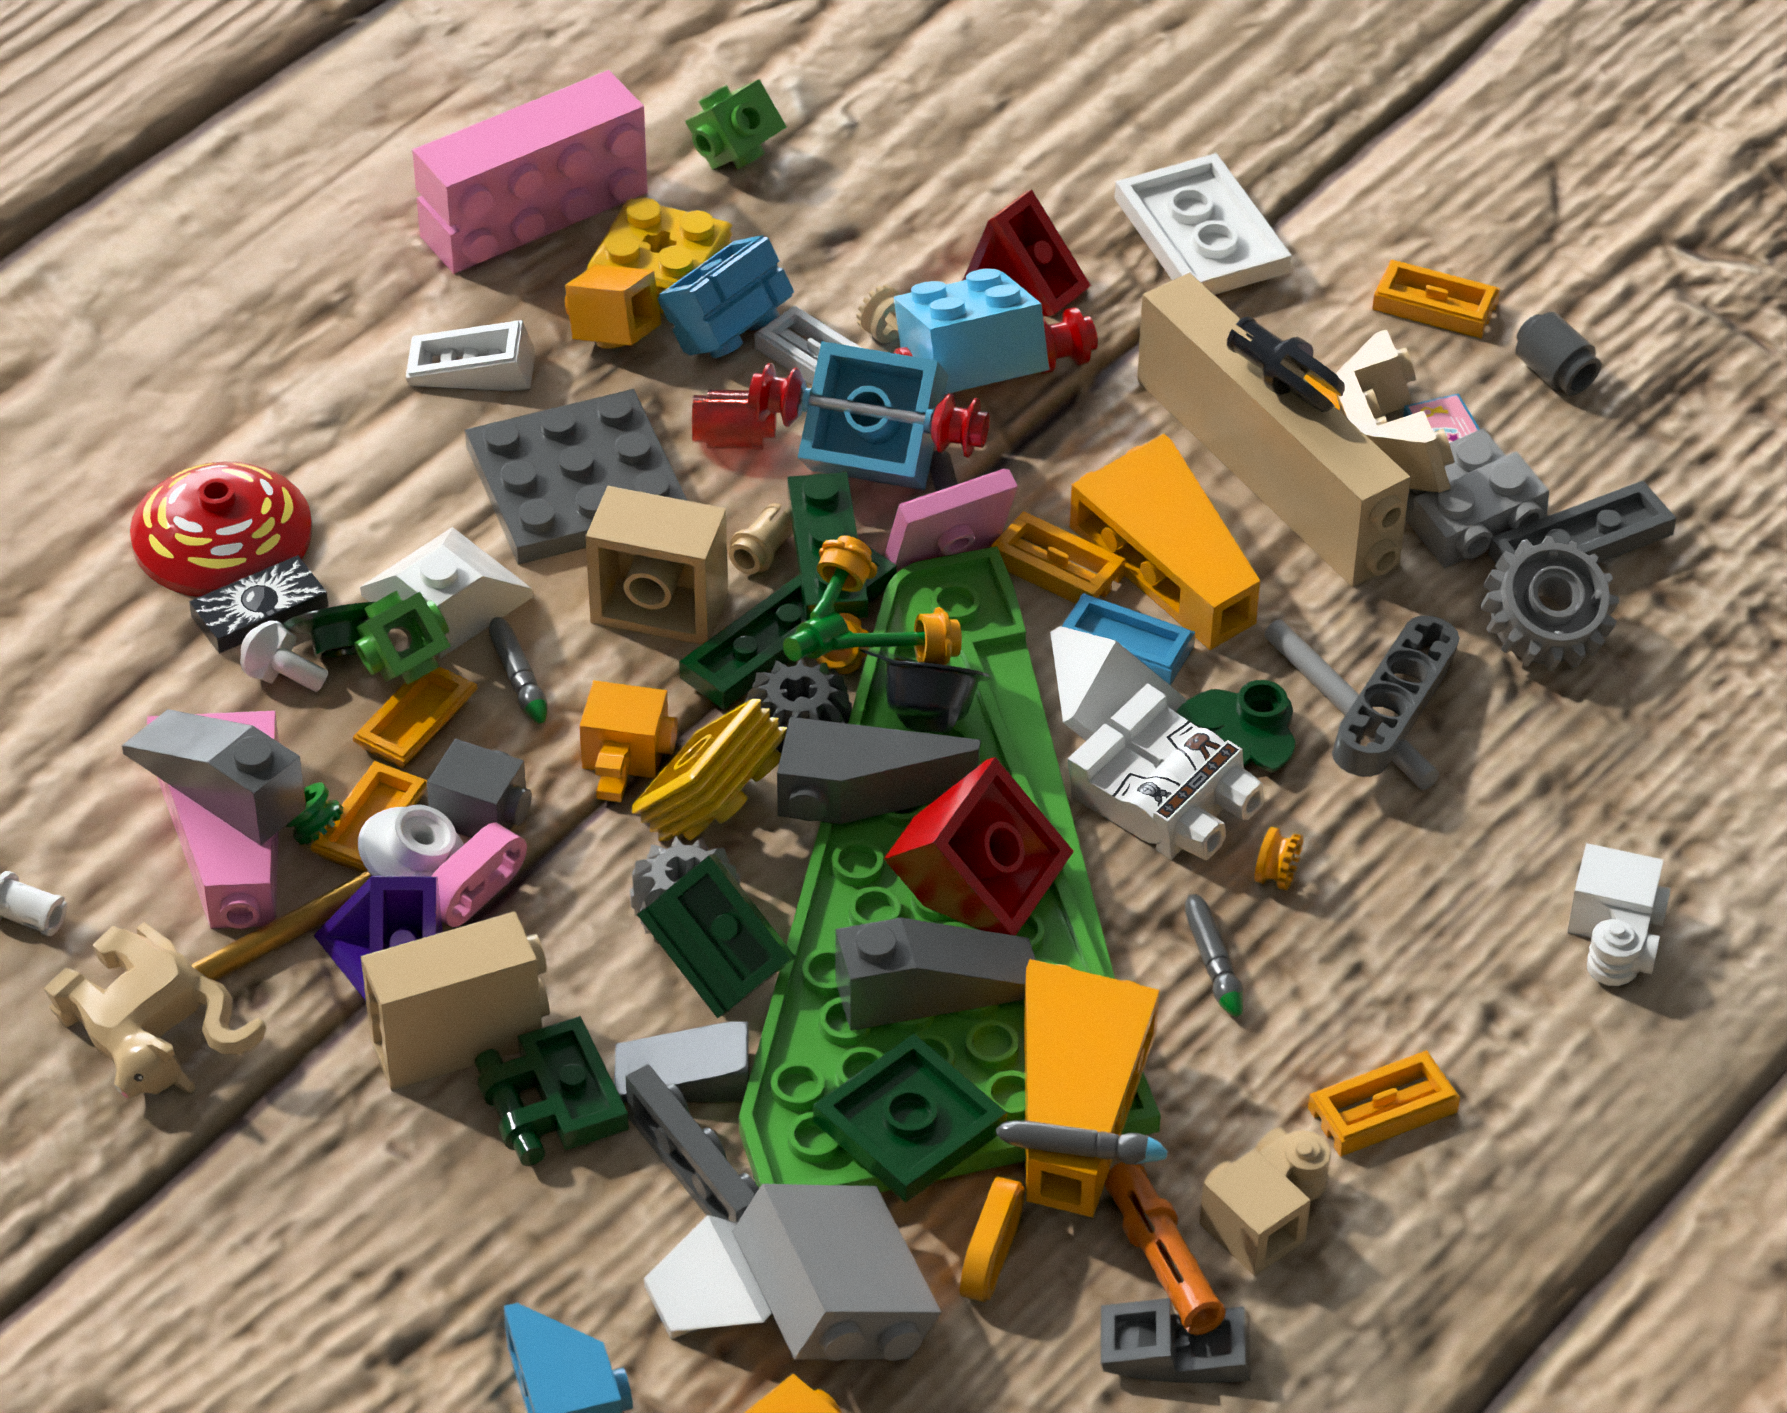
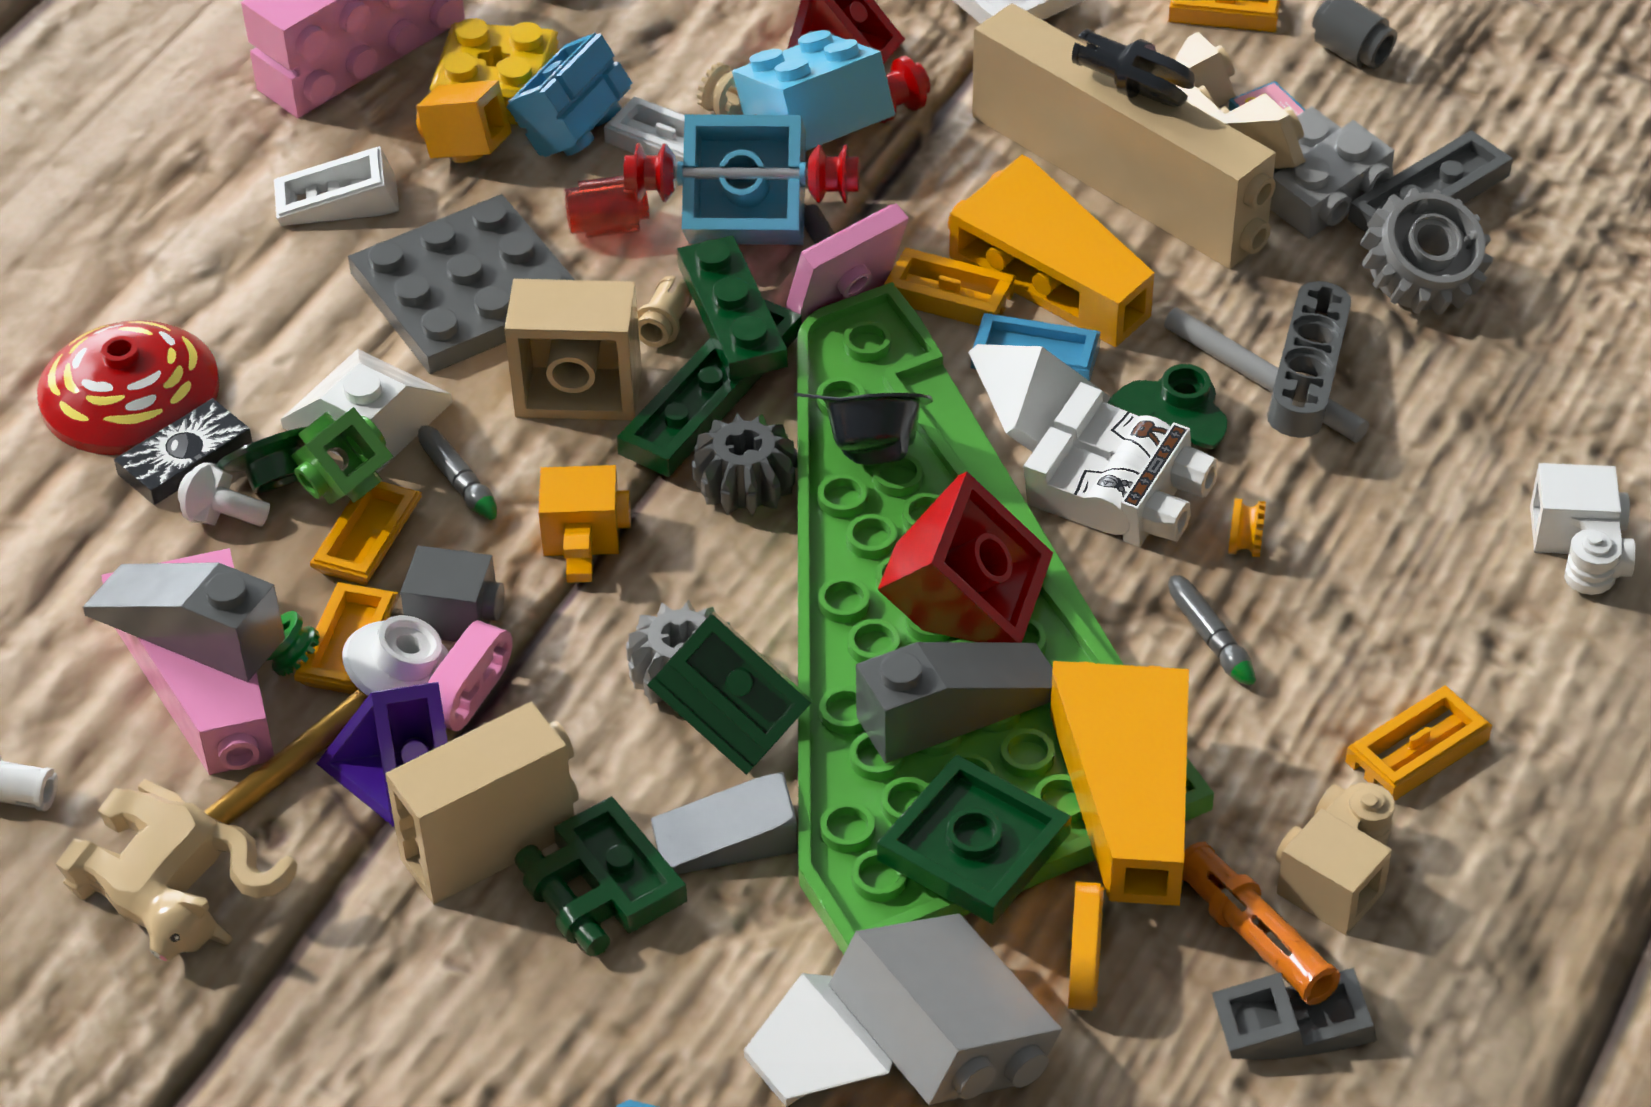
camera: 10 degrees left, 0 degrees up
dark grey plate [625,1064,759,1223] -> none
yellow brick [632,699,787,841] -> none
dark grey slope [777,717,981,824] -> none
plant [783,535,962,674] -> none
dark grey piece [996,1120,1167,1165] -> none

